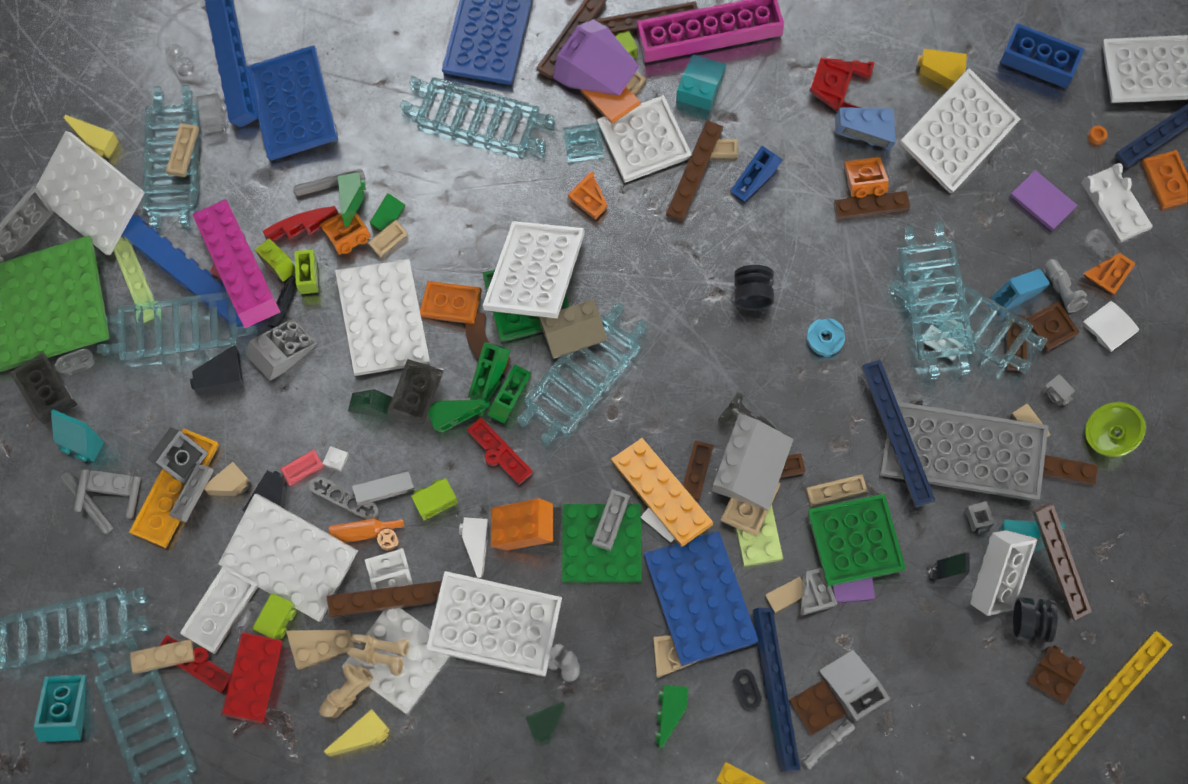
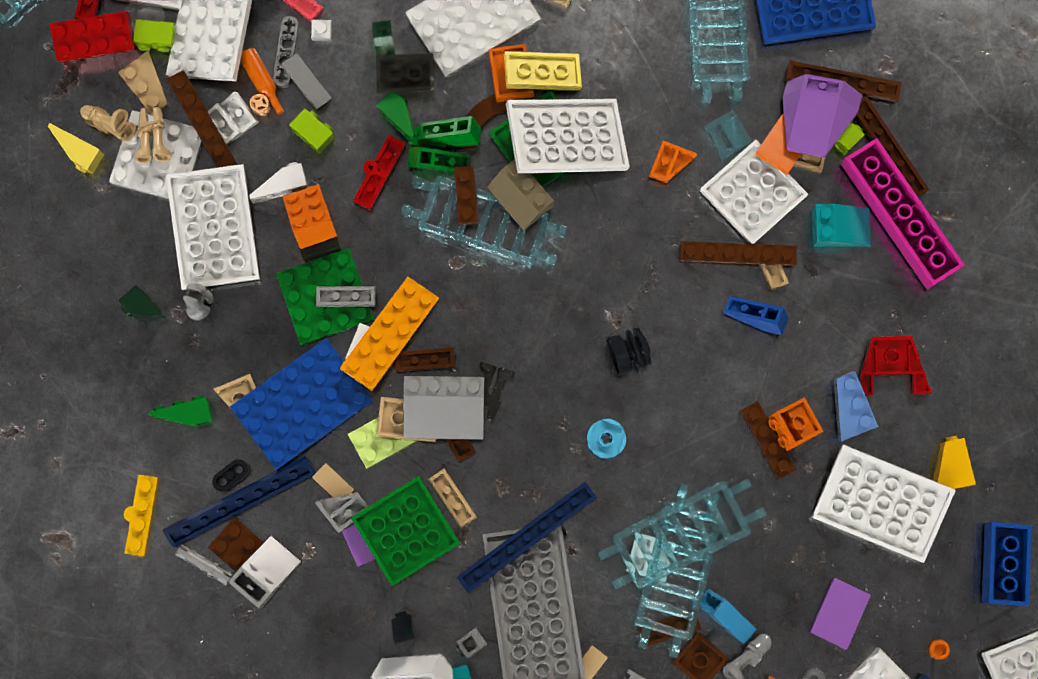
camera: 65 degrees right, 10 degrees up
none -> reddish brown plate [454,166,478,225]
none -> light yellow tile [504,51,582,91]

